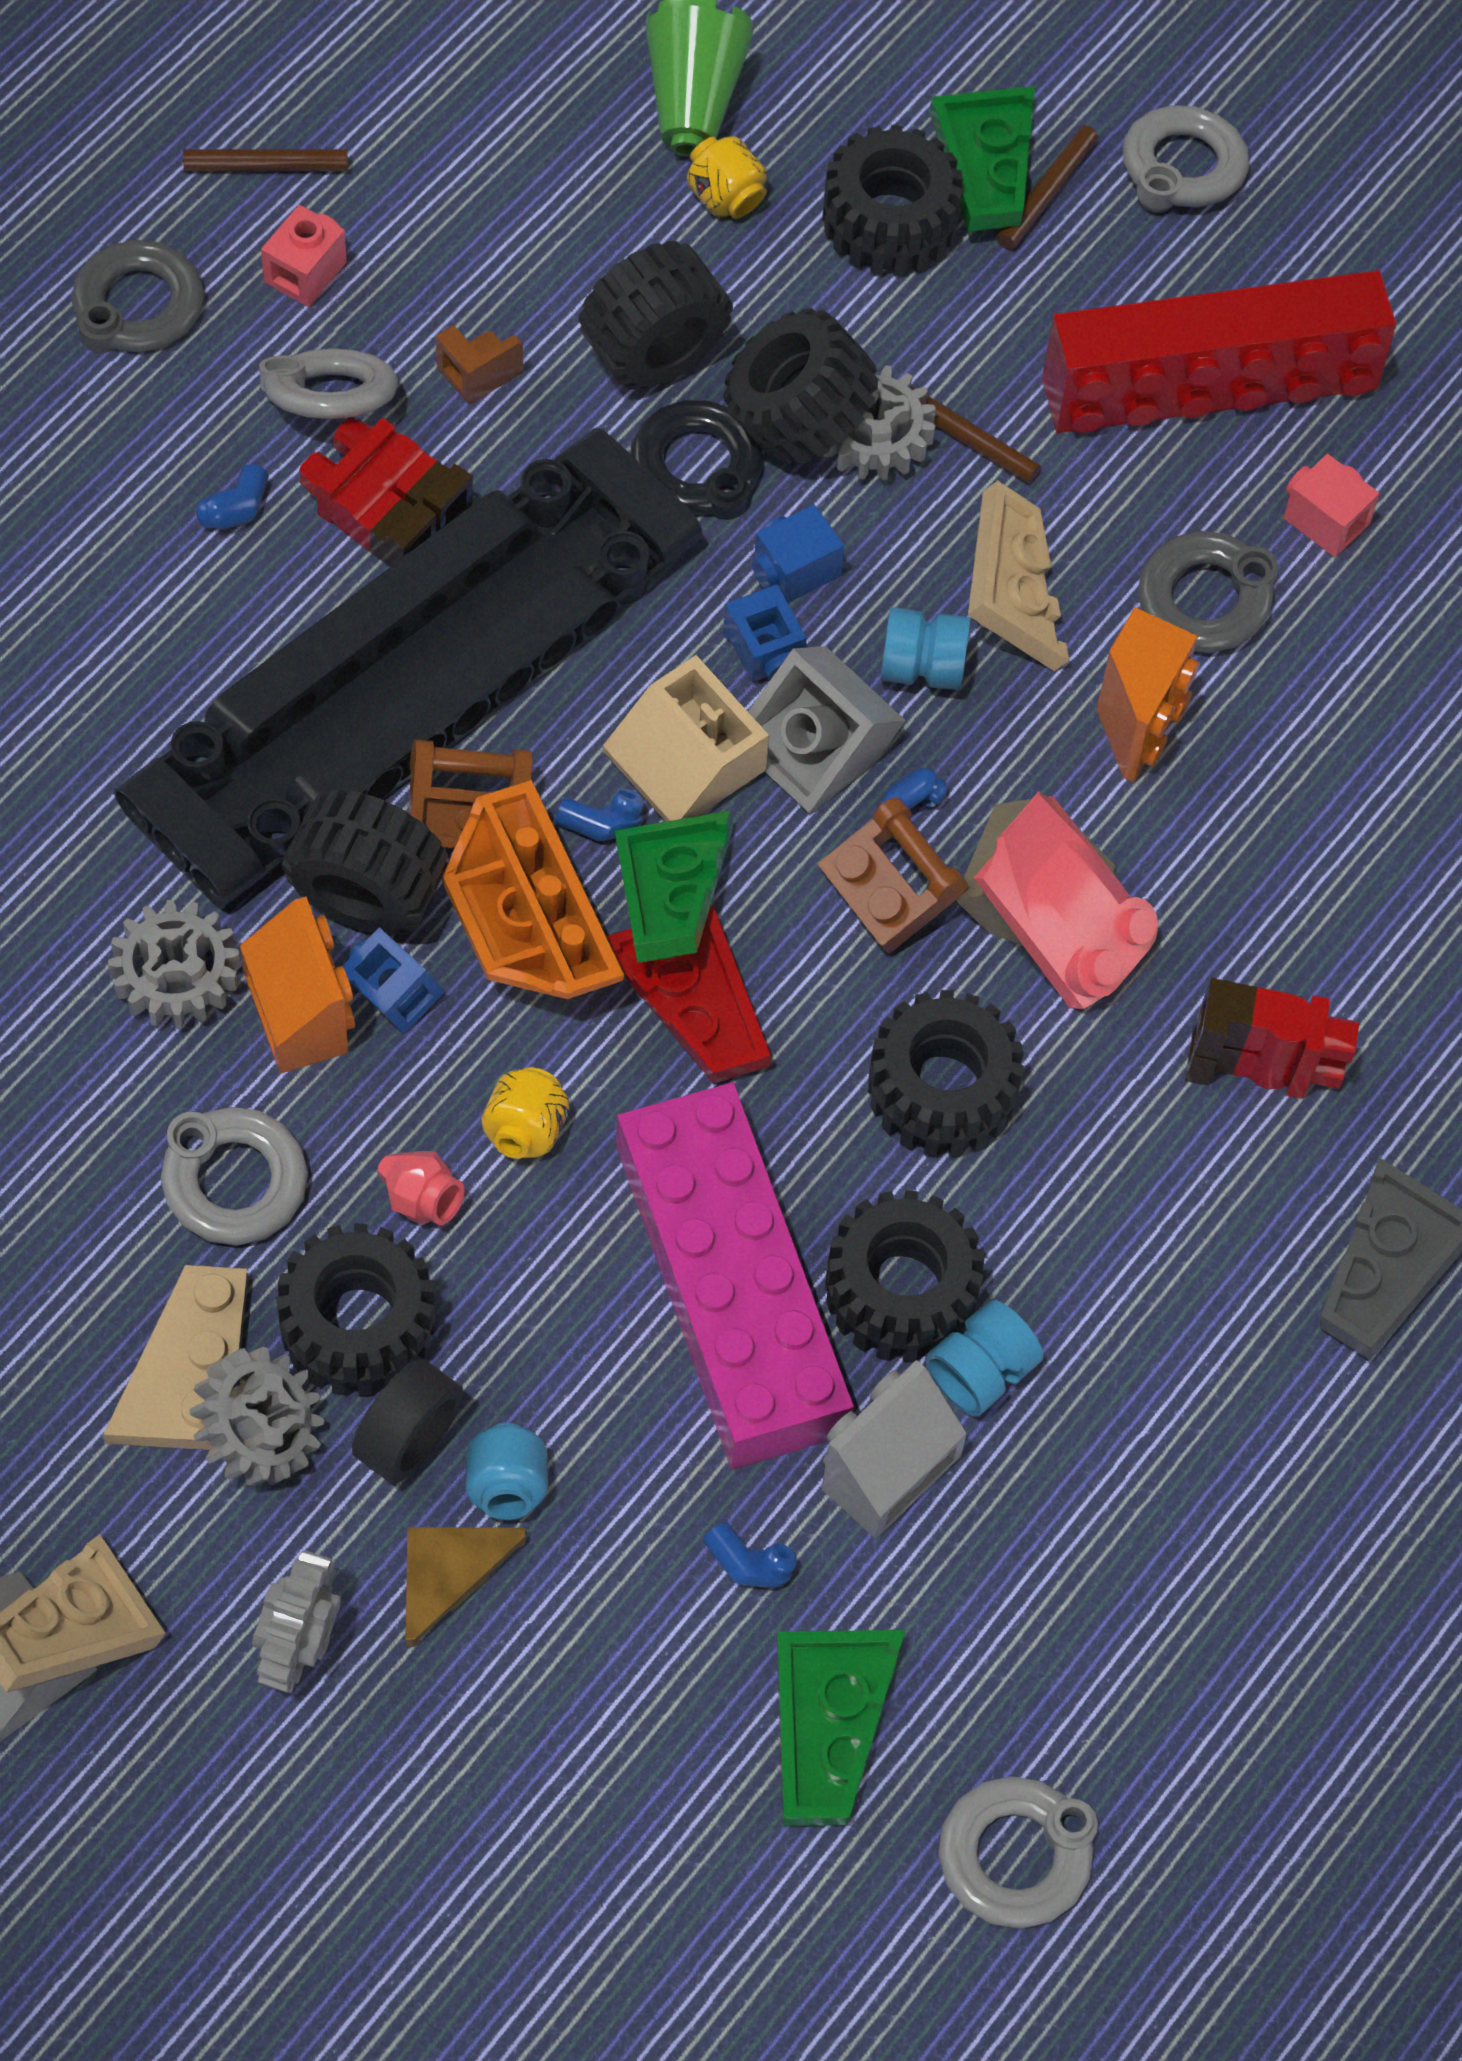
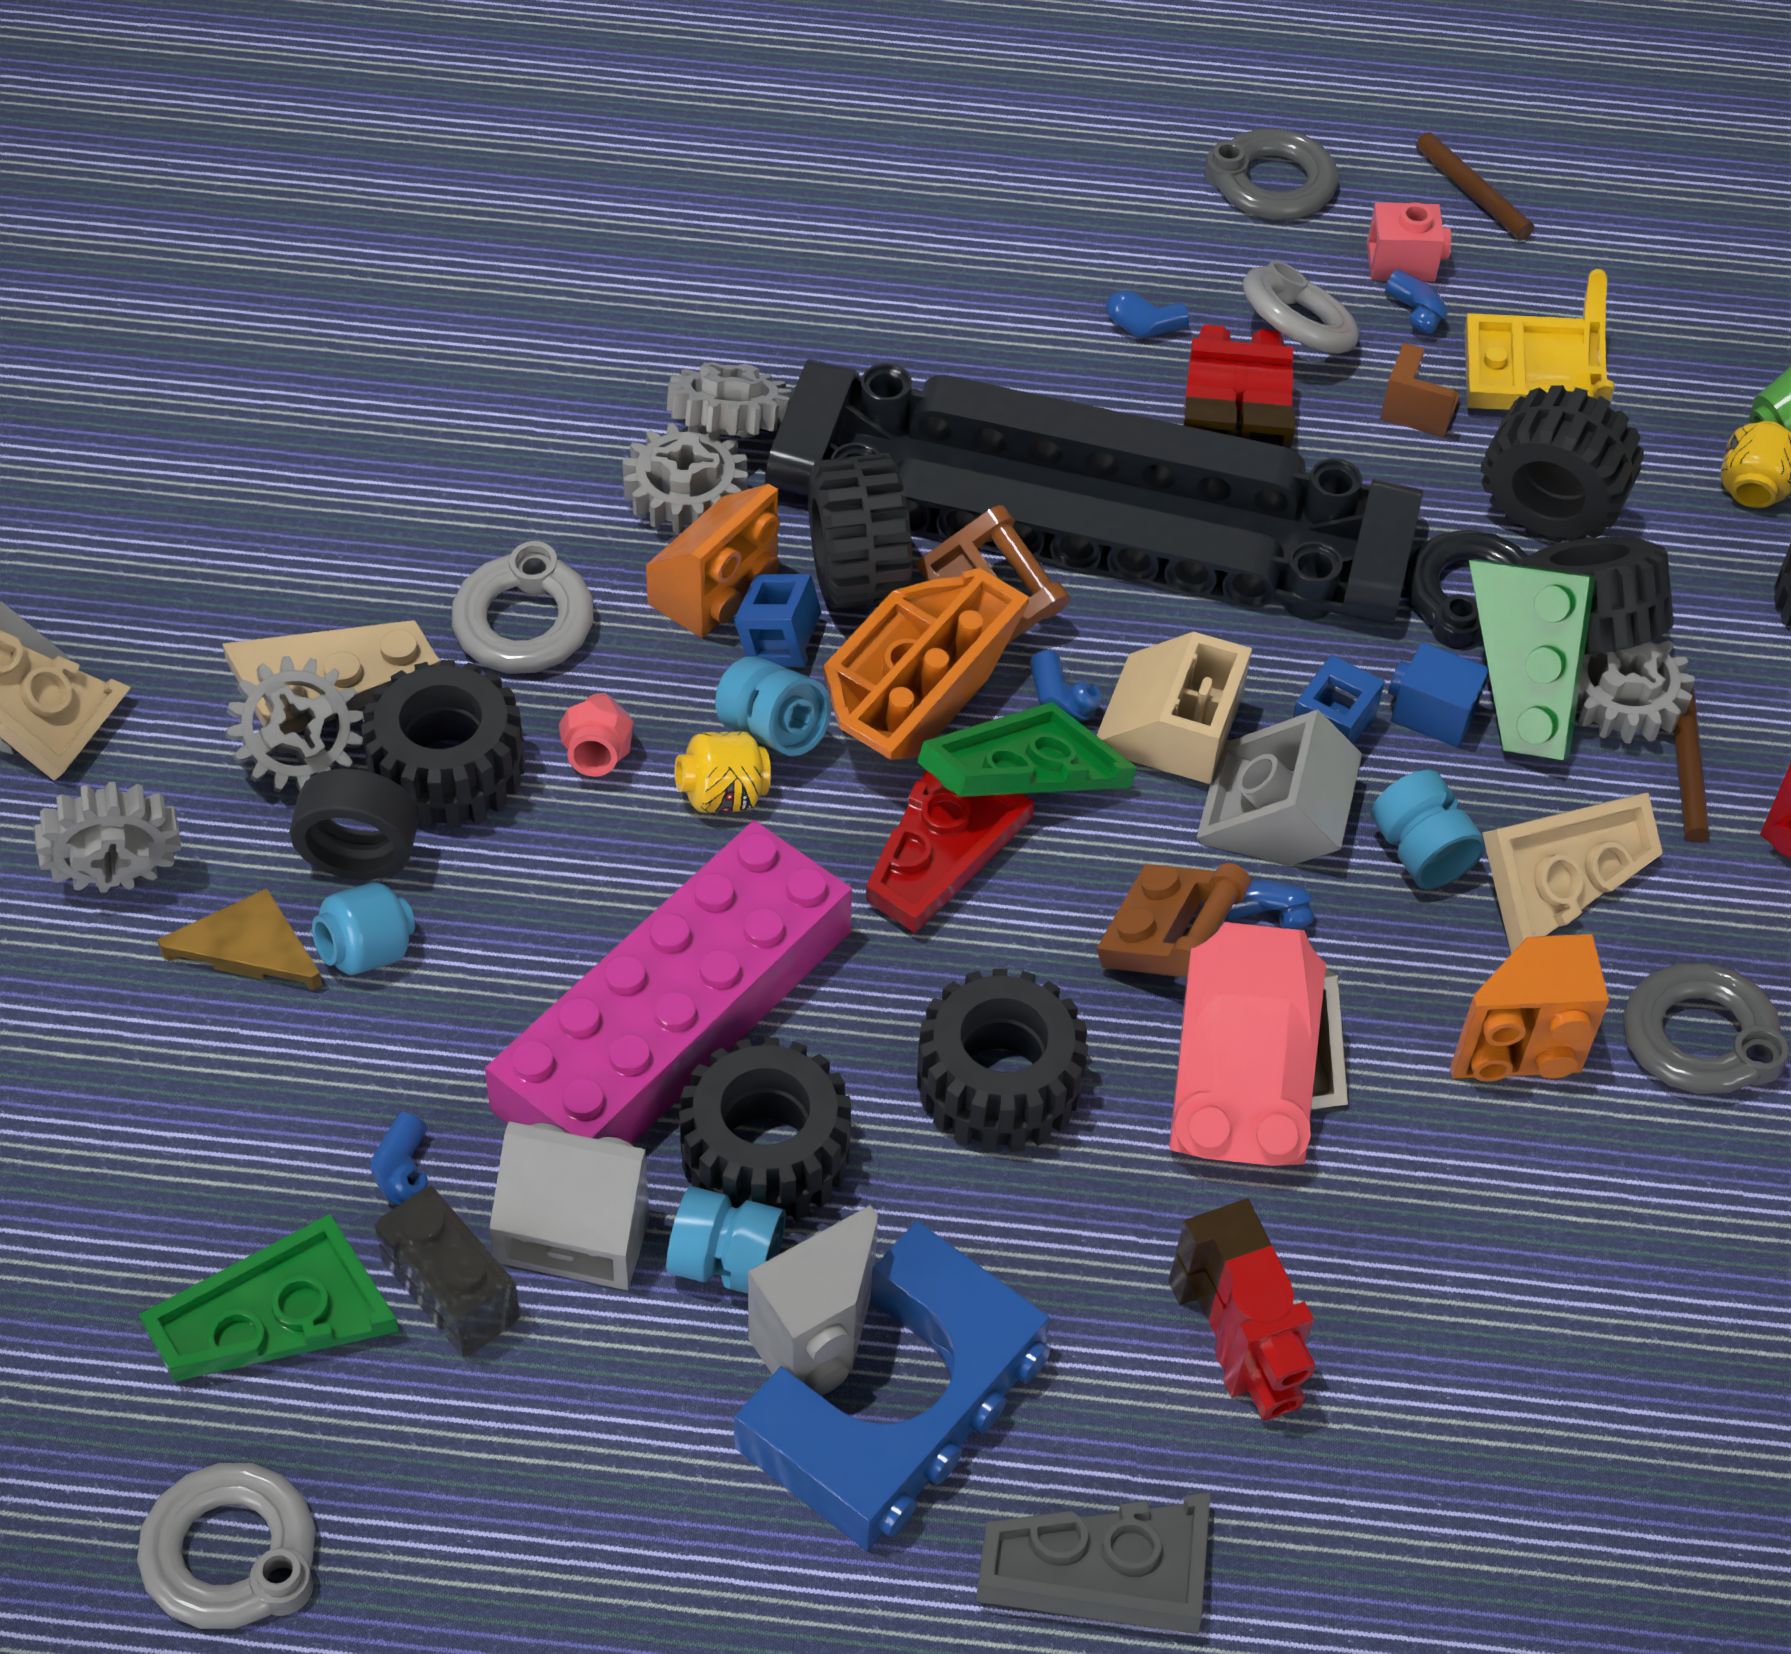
camera: 60 degrees right, 10 degrees down
none -> clear smoke brick [374,1186,520,1357]
none -> light grey gear [666,362,792,438]
none -> dark azure wheel [715,656,832,756]
none -> blue arch [734,1220,1050,1552]
none -> light grey slope [748,1205,878,1396]
none -> blue arm [1385,269,1448,334]
none -> yellow piece [1465,269,1615,410]
none -> wing [1469,559,1595,760]

